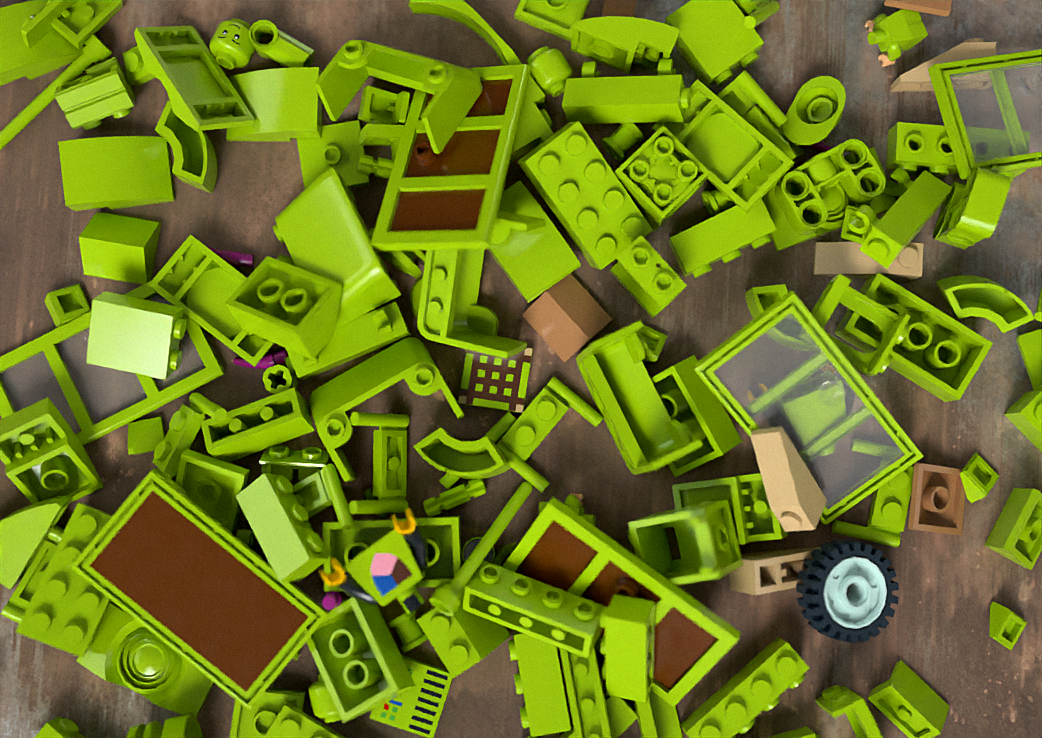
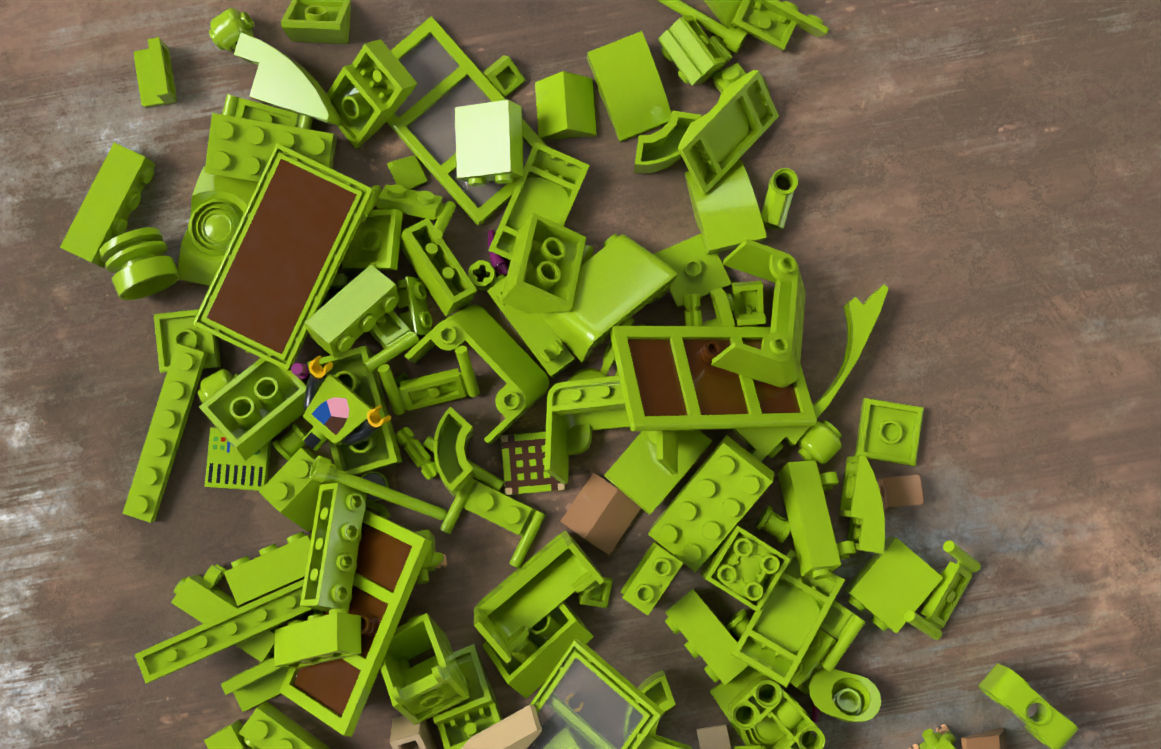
camera: 80 degrees right, 0 degrees up
magenta helmet [205,245,254,267] -> none
lime head [209,18,258,69] -> none

